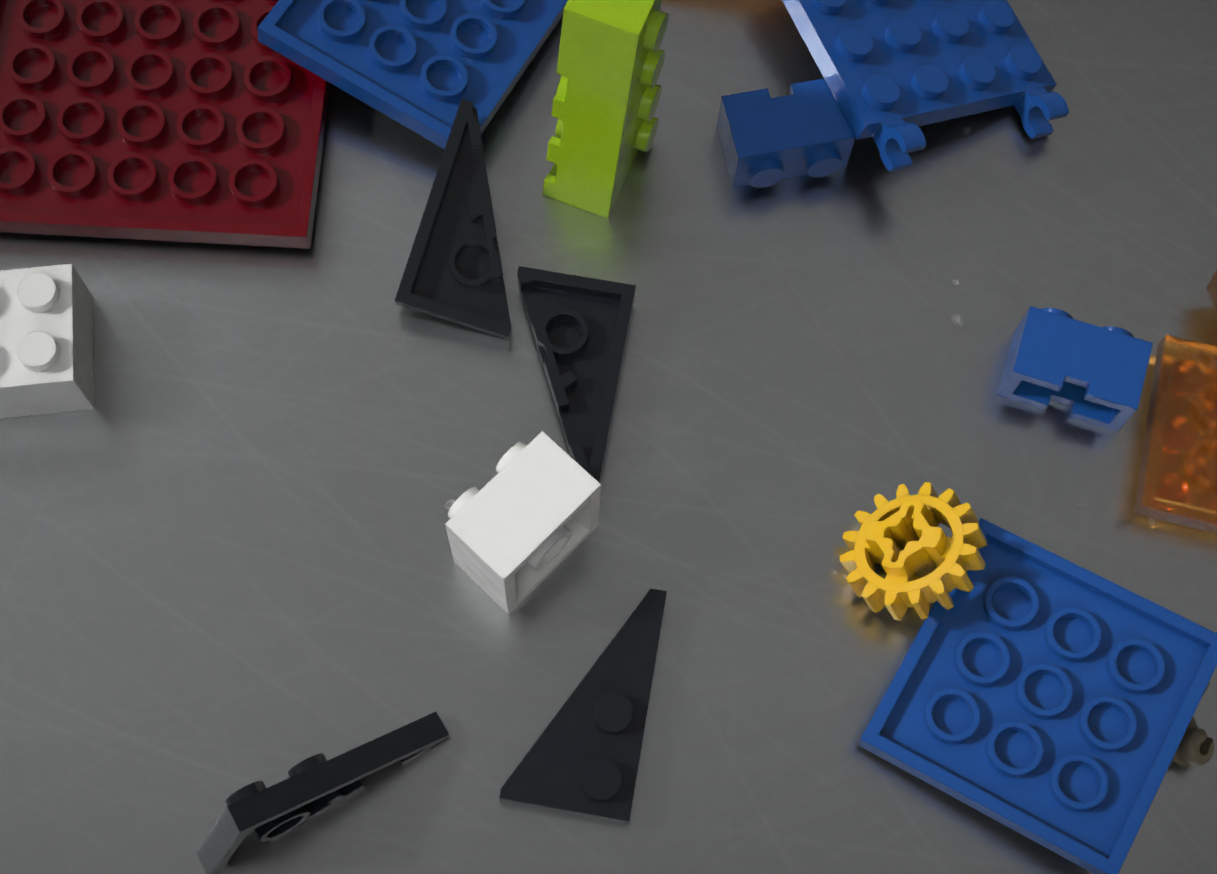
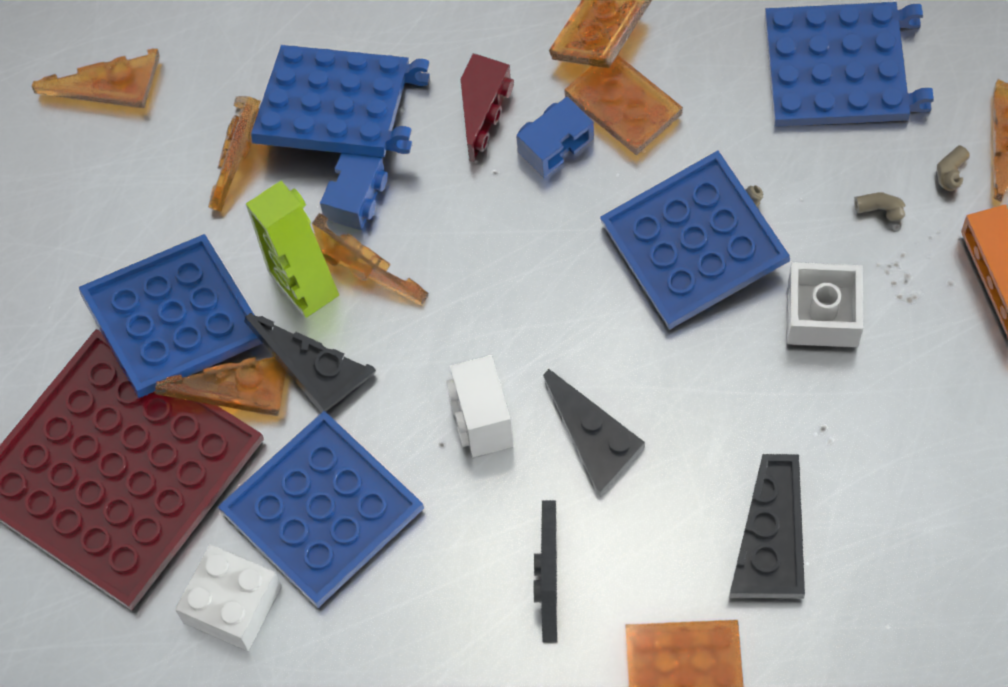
camera: 50 degrees left, 5 degrees down
black wing [517,266,636,483] -> none
yellow gear [840,482,987,620] -> none
none -> clear orange wing [155,357,286,416]
none -> blue plate [218,411,424,608]
none -> clear orange wing [312,213,429,306]
none -> dark red slope [460,53,514,162]

